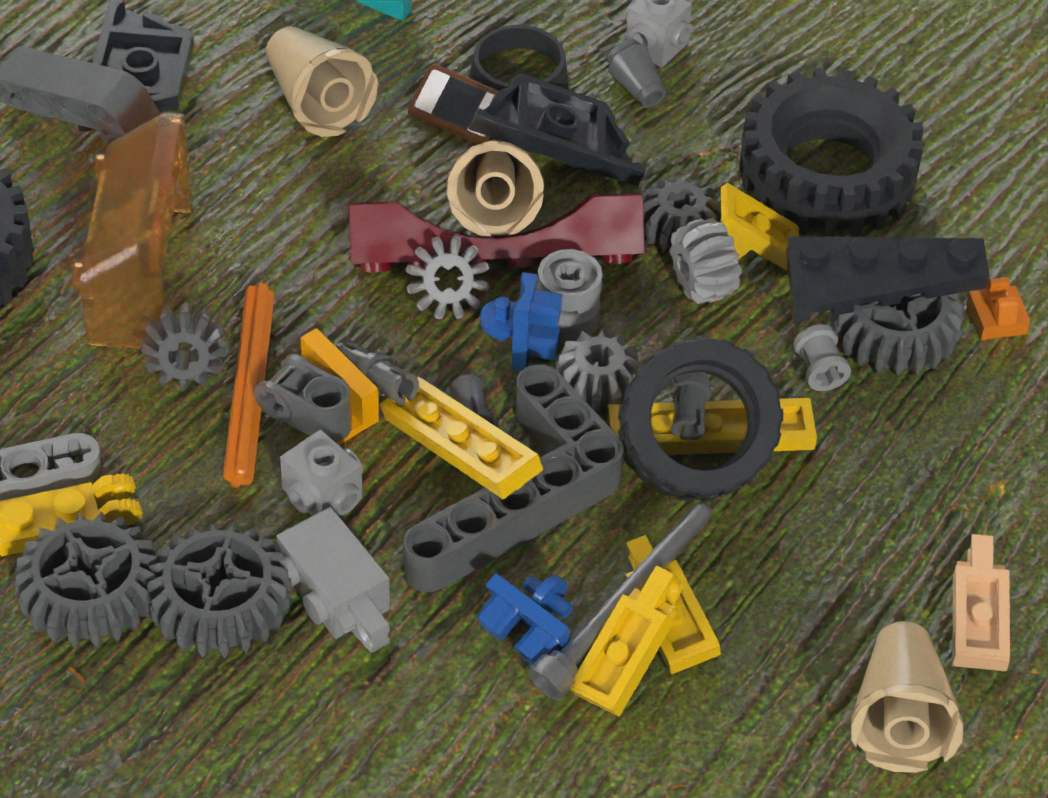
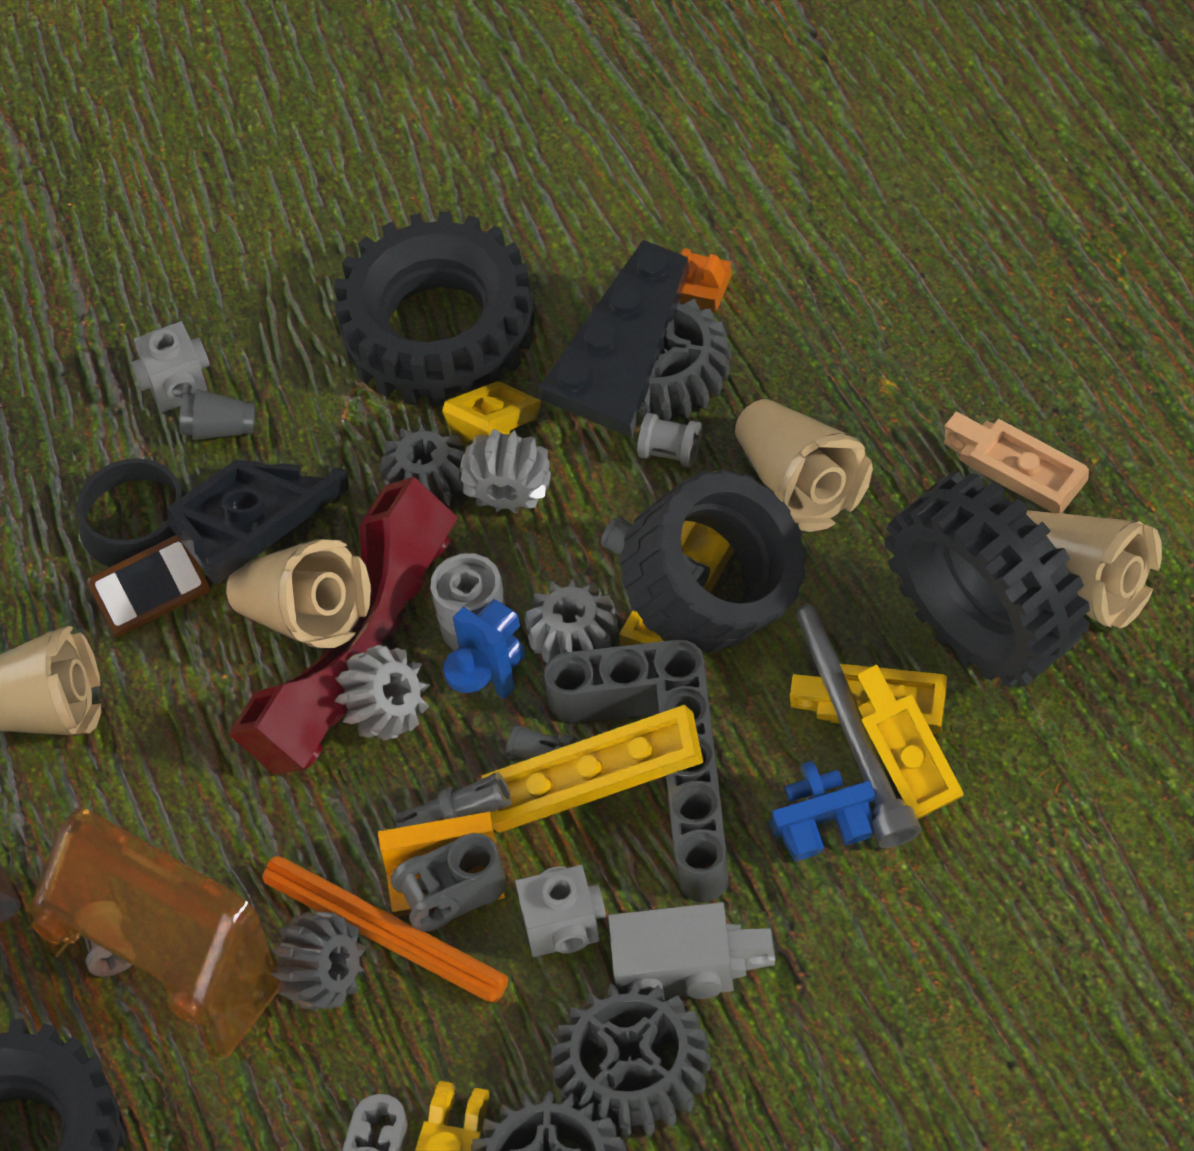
camera: 50 degrees left, 5 degrees up
none -> tan cone [735,399,873,532]
none -> black tyre [884,472,1090,687]

